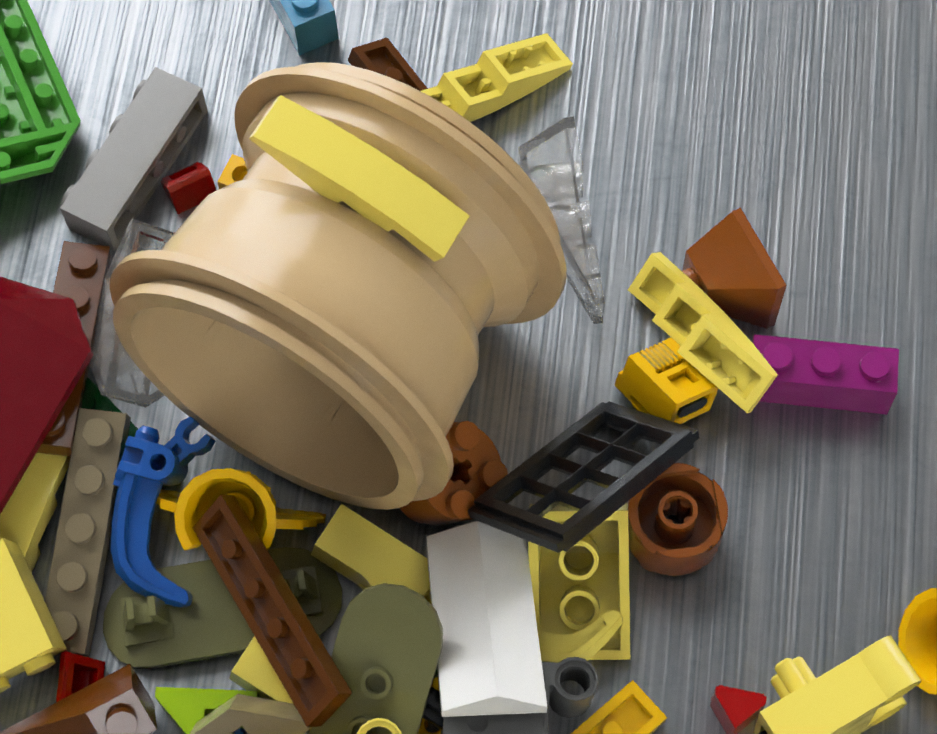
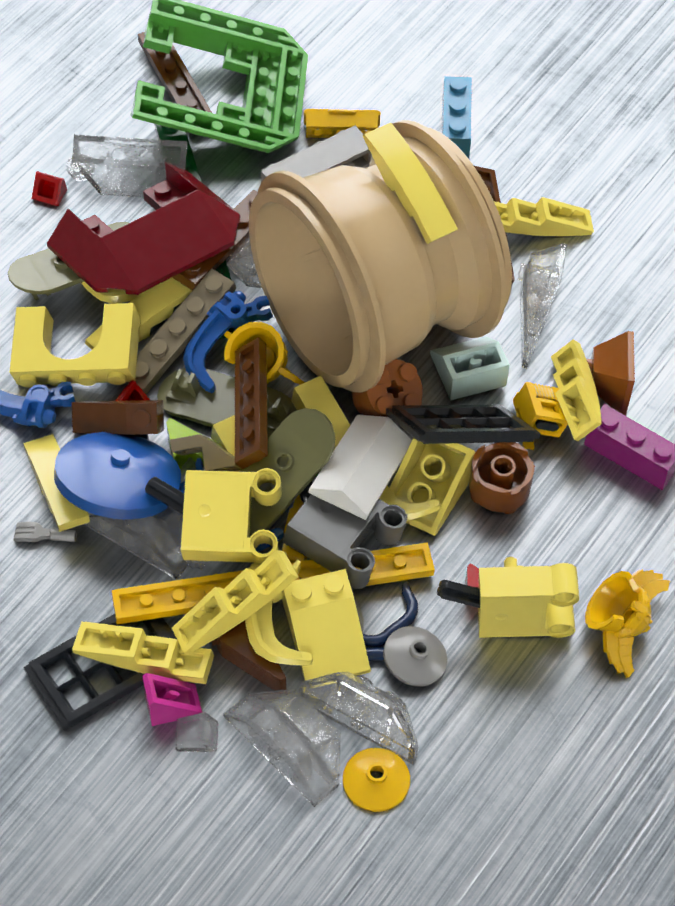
camera: 25 degrees right, 10 degrees down
none -> yellow piece [304,109,381,138]
none -> light aqua slope [430,336,510,401]

